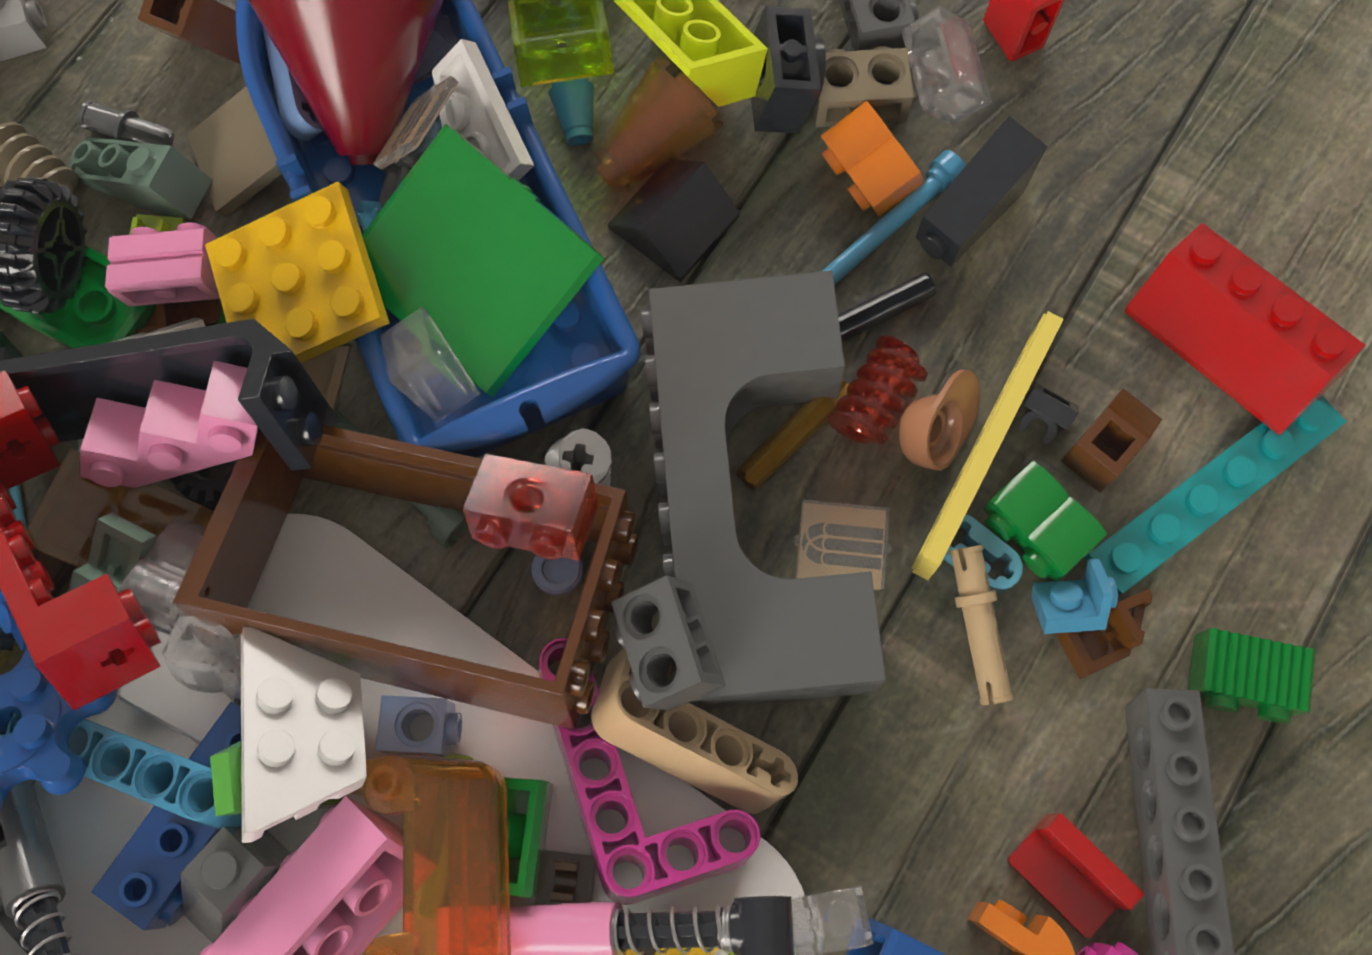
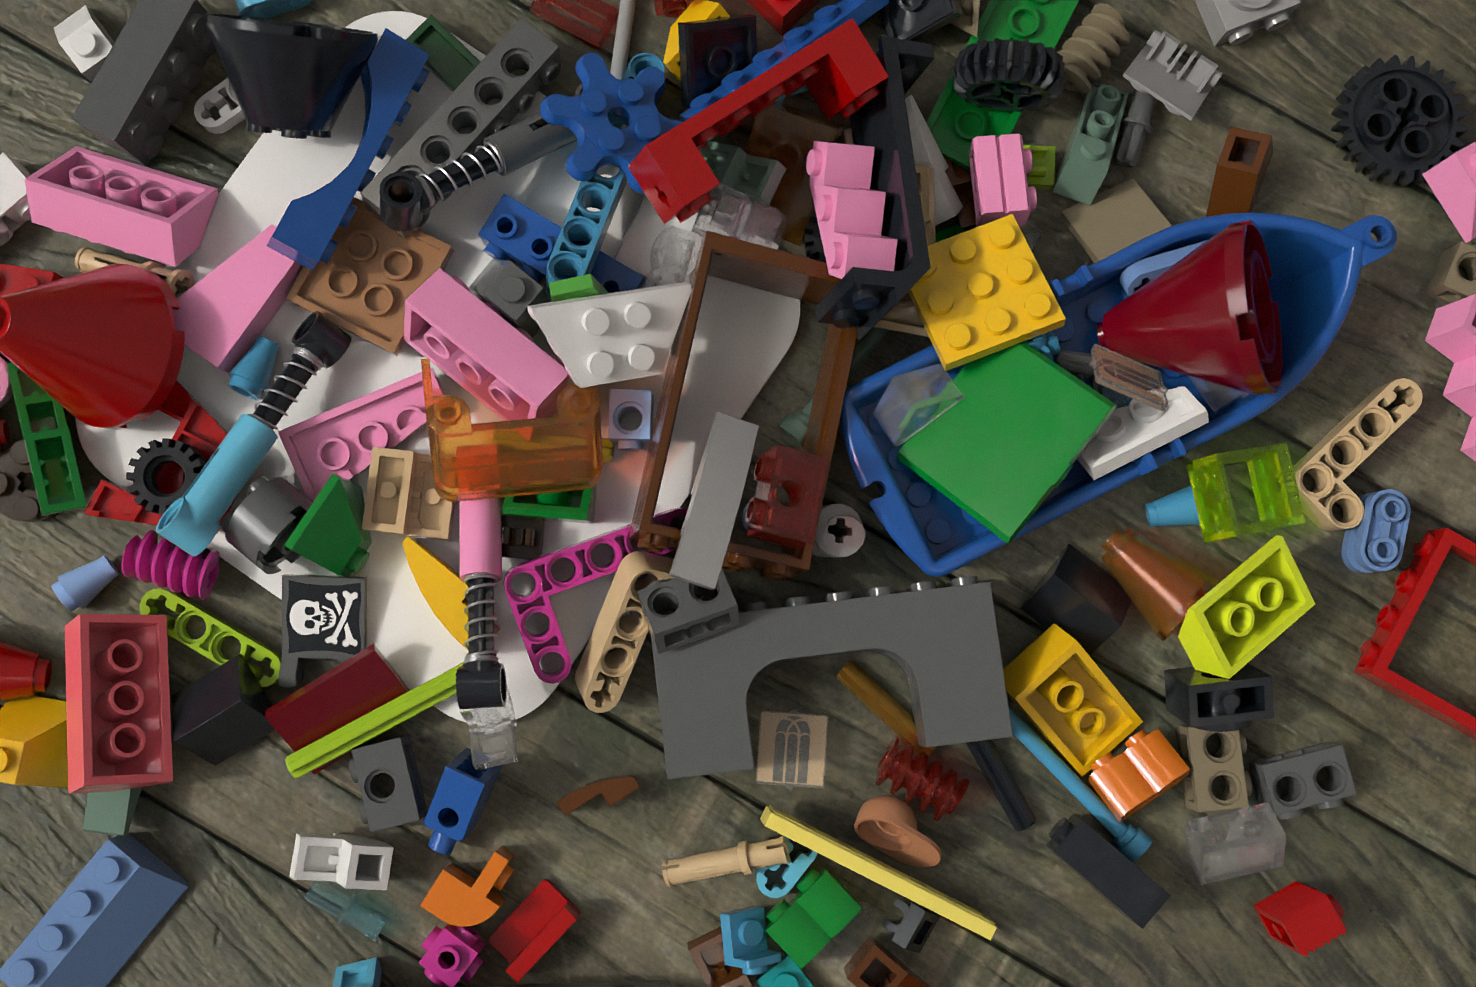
camera: 90 degrees right, 10 degrees up
none -> reddish brown slope [556,776,640,816]
none -> light grey slope [669,412,759,590]
none -> yellow slope [1003,623,1143,777]
none -> light grey hinge [1123,29,1223,121]

